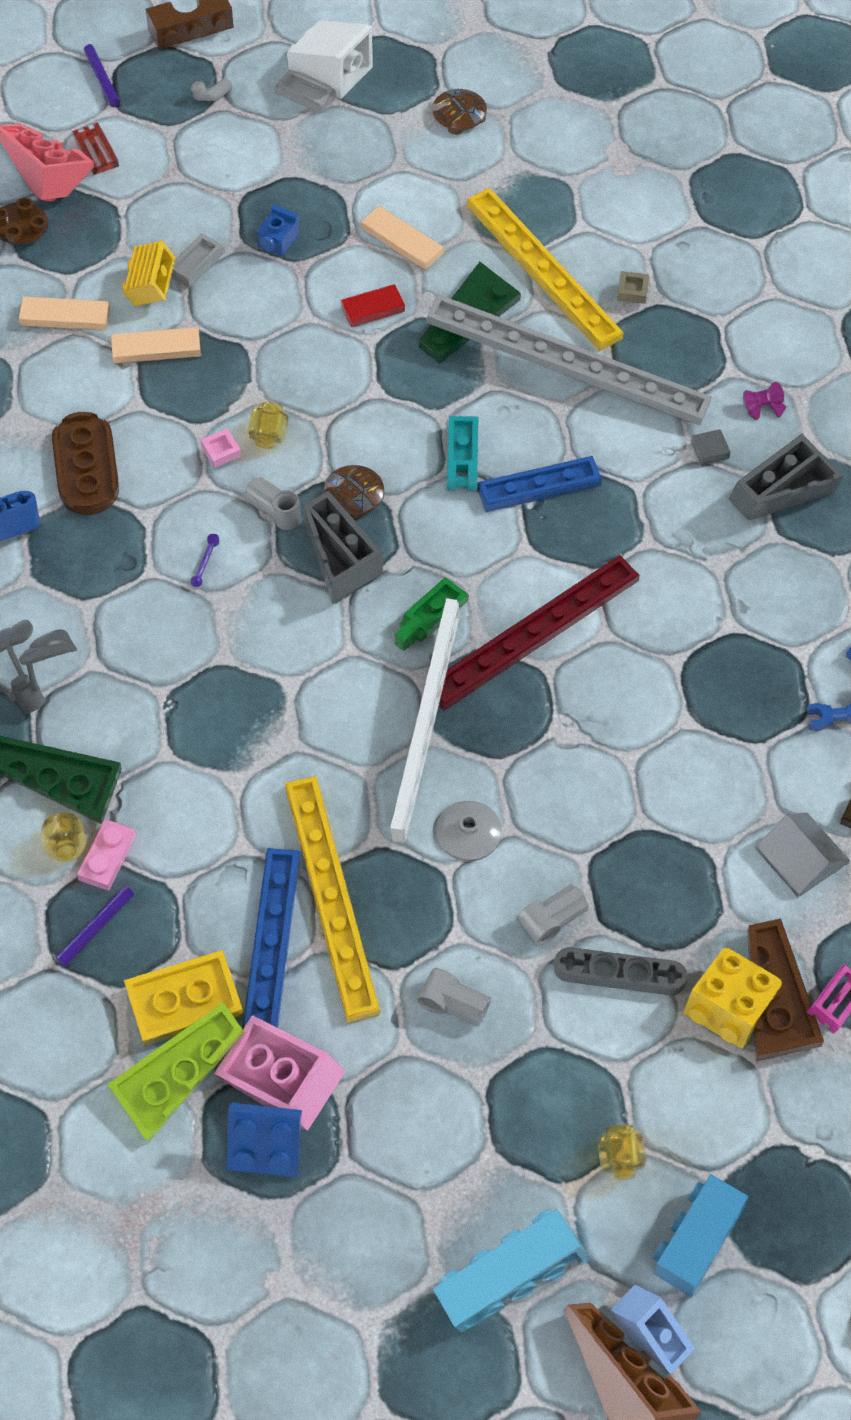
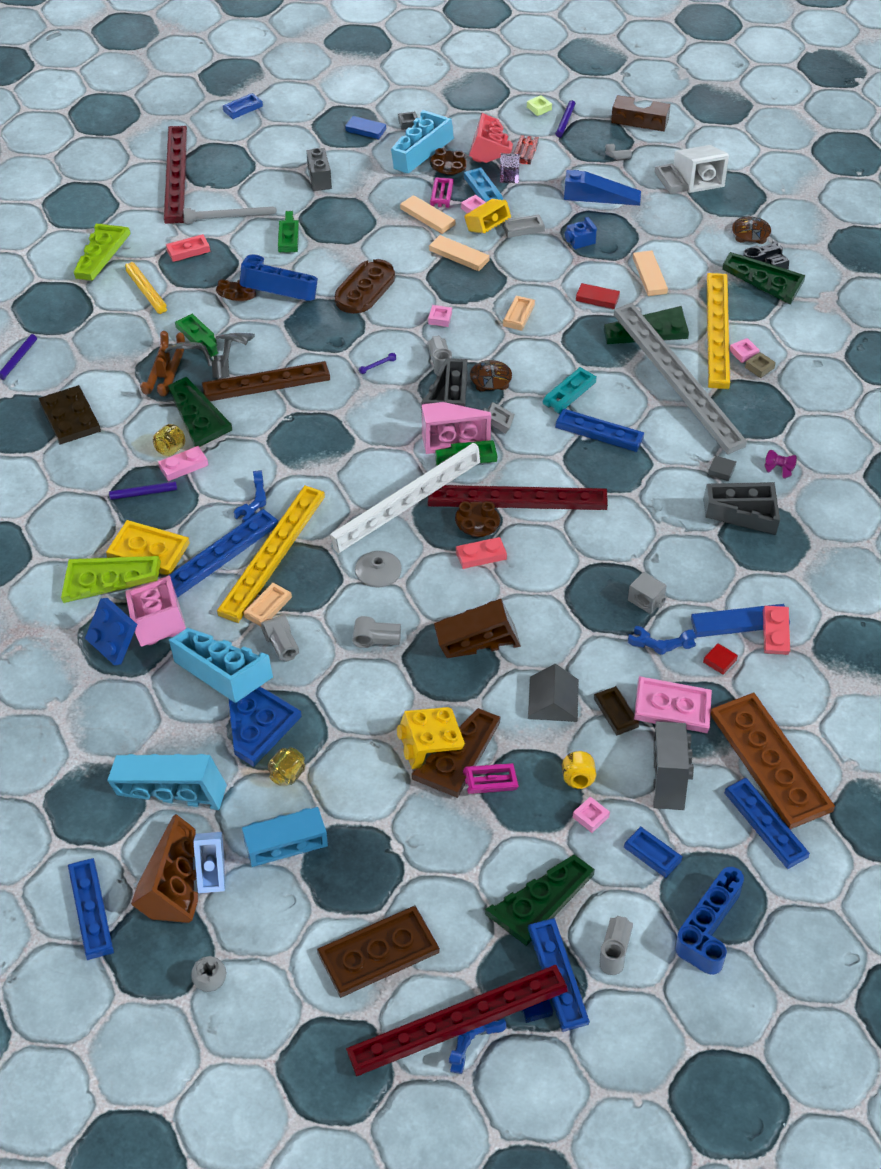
camera: 40 degrees right, 10 degrees down
clear yellow head [247,402,289,449] -> none
dark grey beam [554,947,687,995] -> none
none -> medium azure wedge [169,628,273,703]
none -> reddish brown tile [202,361,330,401]
none -> blue plate [228,687,302,767]
none -> blue piece [234,470,267,523]
none -> light nougat tile [244,583,292,627]
none -> bright pink slope [422,402,491,454]
none -> dark pink tile [430,177,453,208]
none -> reddish brown wedge [434,599,521,658]
none -> reddish brown dish [455,501,500,537]
none -> coral plate [456,537,507,569]
none -> bright pink plate [461,195,486,213]
none -> dark azure plate [464,167,503,202]
none -> light grey bracket [482,402,515,434]
none -> clear purple brick [500,153,519,183]
none -> light nougat tile [503,296,535,331]
none -> yellowish green plate [527,95,552,116]
none -> blue wedge [564,170,641,206]
none -> light grey brick [628,572,667,614]
none -> dark green wing [722,252,805,305]
none -> bright pink plate [729,338,760,363]
none -> black piece [743,241,789,269]

